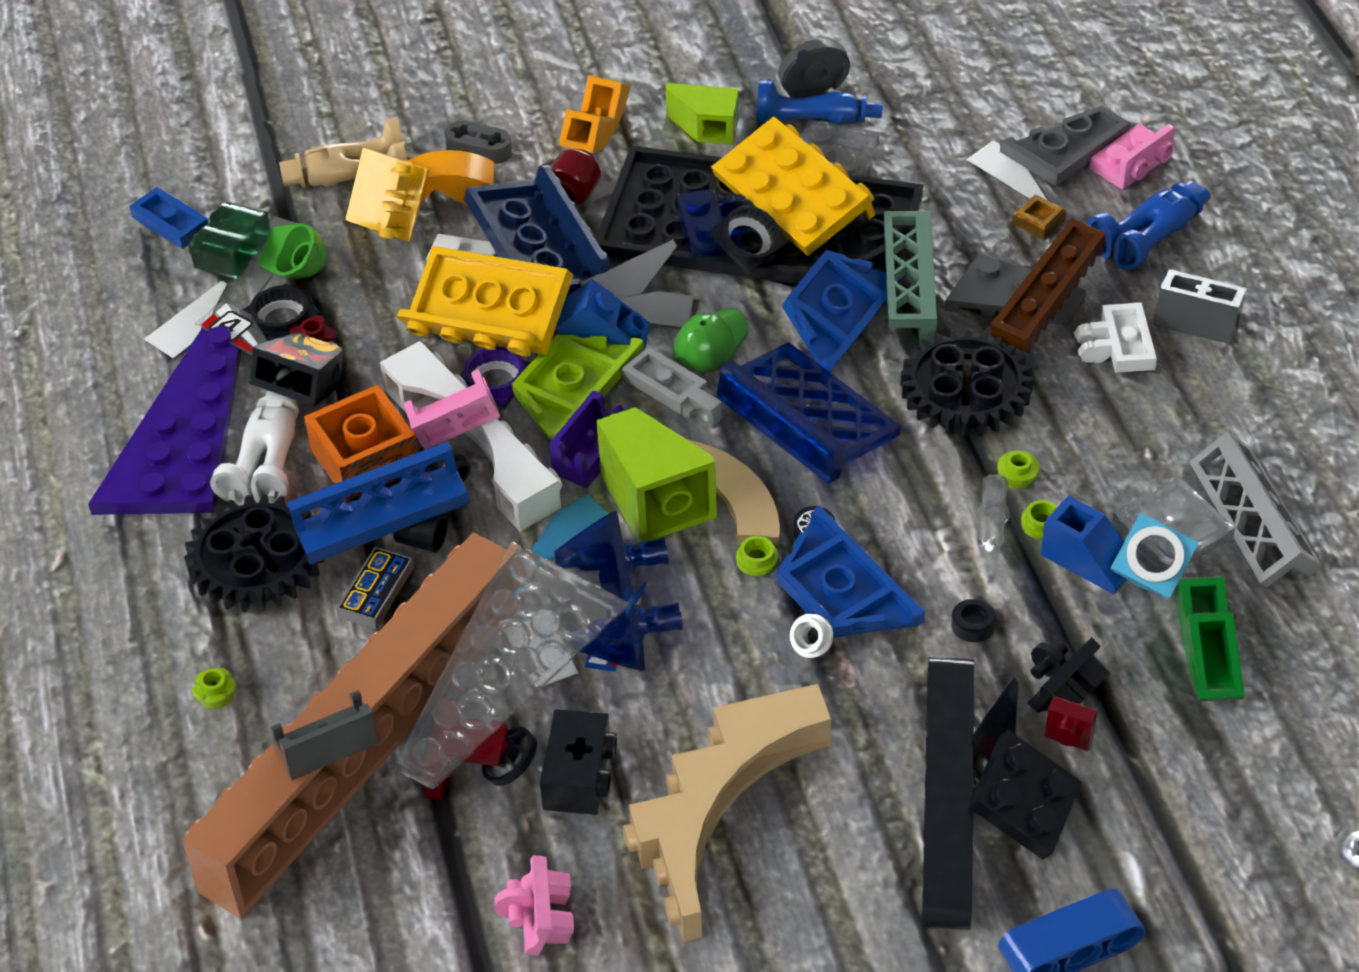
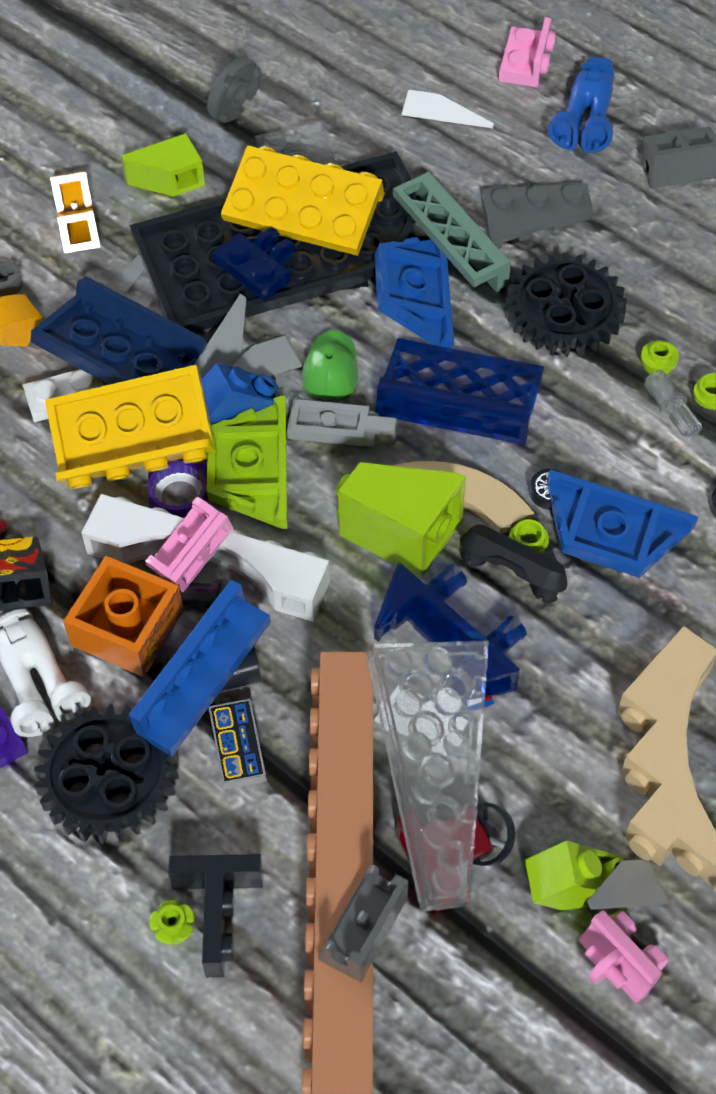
camera: 35 degrees left, 10 degrees up
dark azure sticker [517,493,615,576] -> none
black brick [540,709,617,815] -> none
dark purple hinge [549,391,624,488] -> none
dark red head [551,149,601,203] -> none
black piece [708,200,788,275] -> none
blue piece [757,79,883,125] -> none
white plate [790,614,833,658] -> none
reddish brown gear [991,218,1106,353] -> none
dark grey wing [1000,106,1130,186] -> none
pearl gold tile [1012,194,1066,240] -> none
white hinge [1074,302,1157,373] -> none
none -> black bracket [168,854,263,978]
none -> black piece [460,524,568,603]
none -> lime slope [525,840,624,910]
none -> light grey sticker [587,860,670,910]

